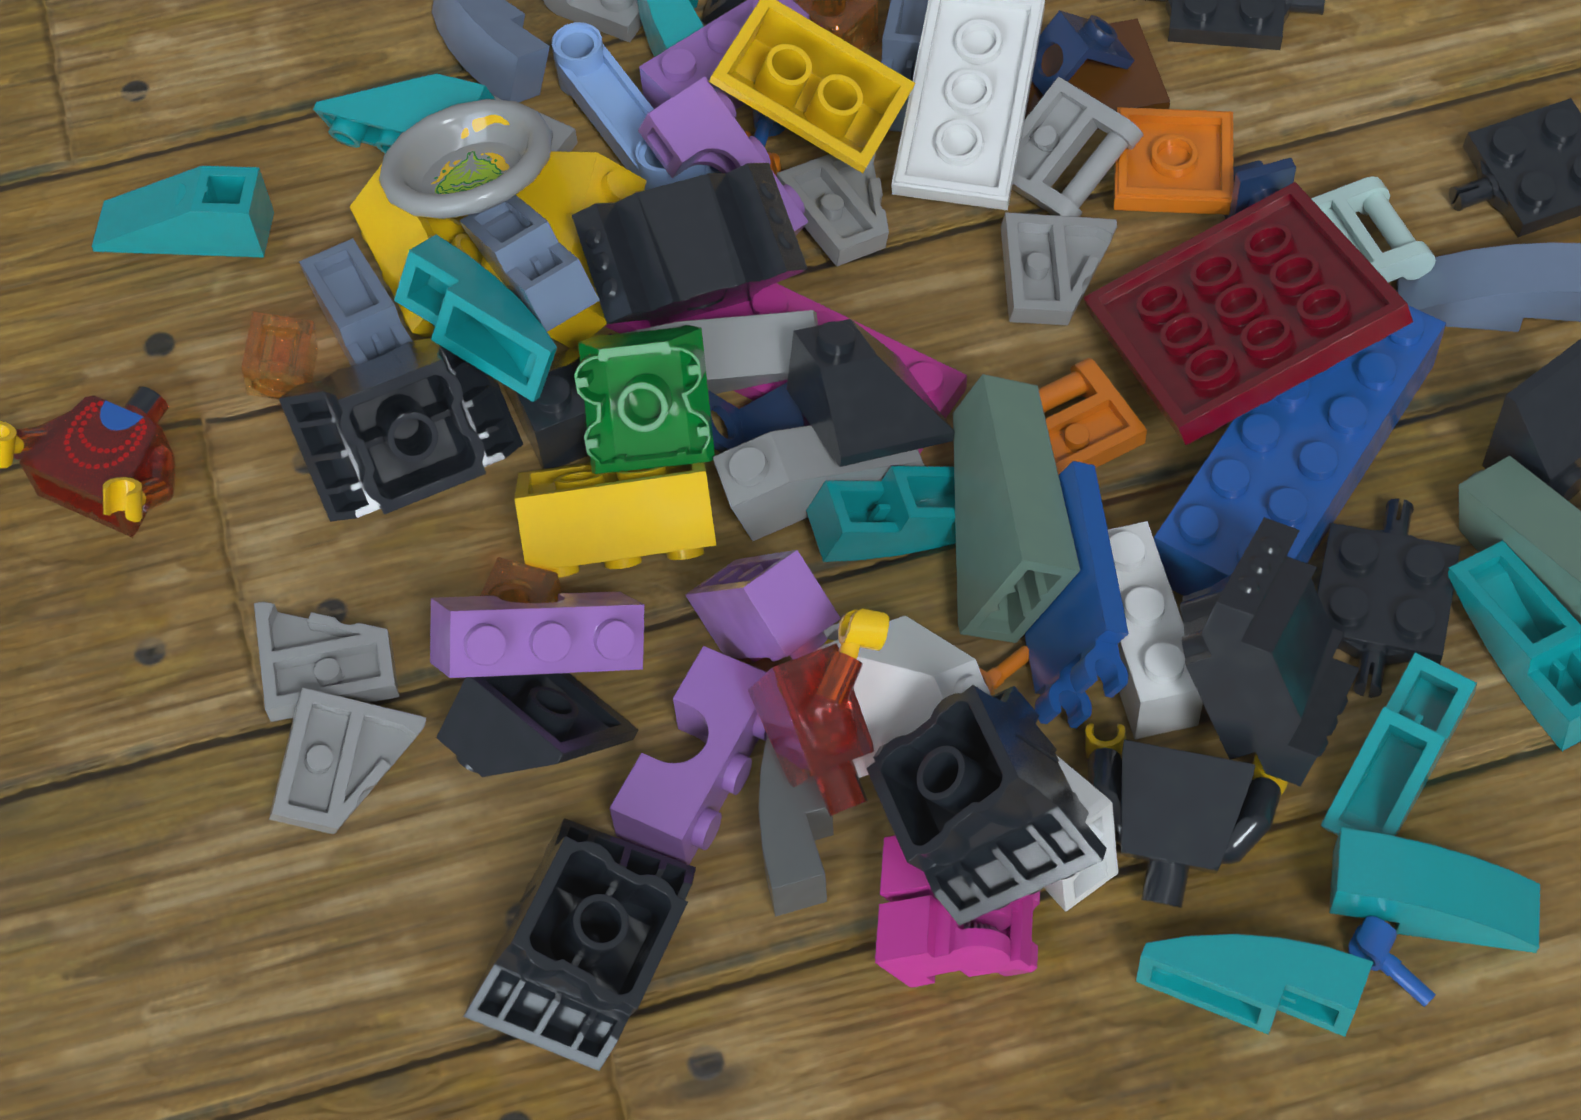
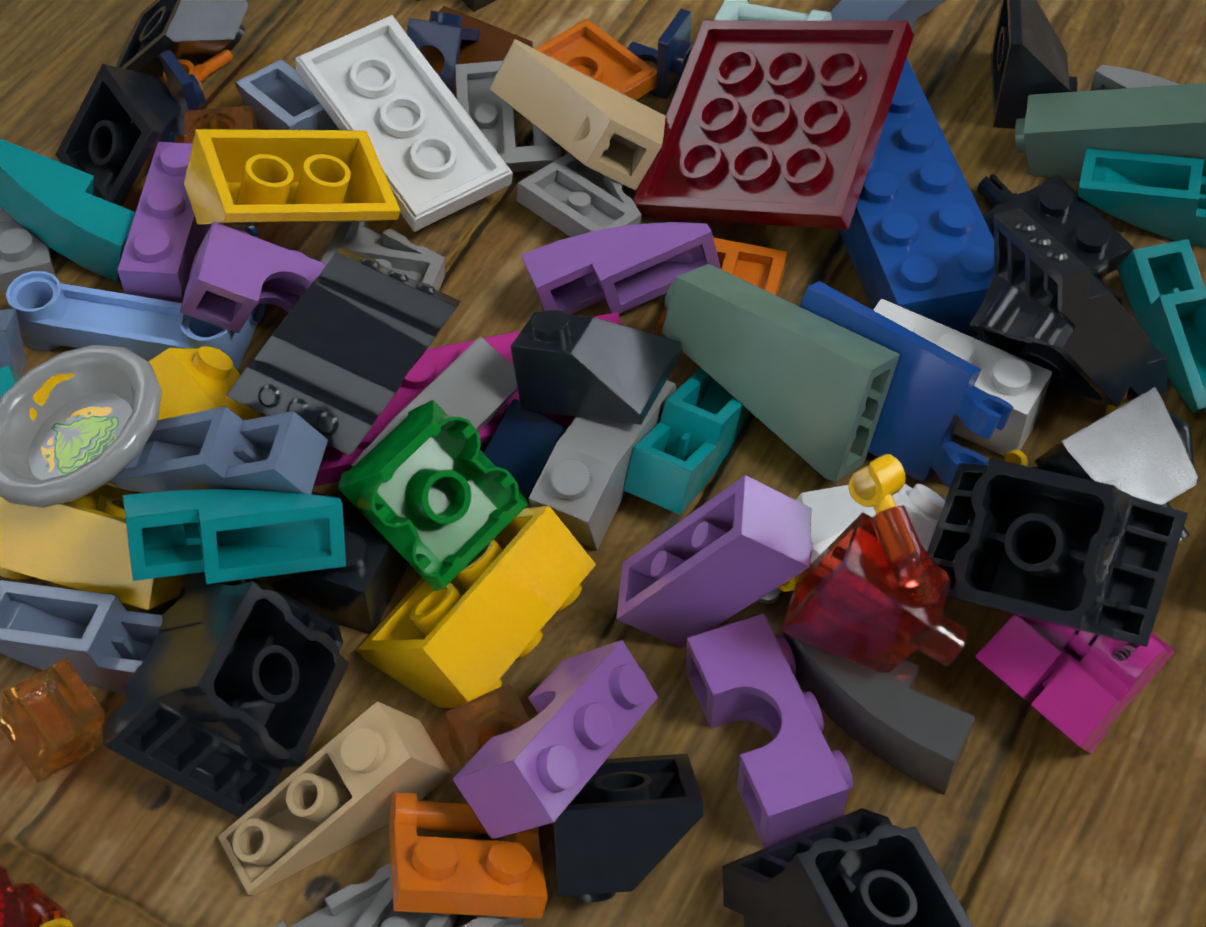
camera: 50 degrees left, 5 degrees down
none -> tan slope [218,701,452,896]
none -> orange plate [389,791,548,919]
none -> tan slope [490,39,666,191]
none -> medium lavender slope [521,222,721,315]

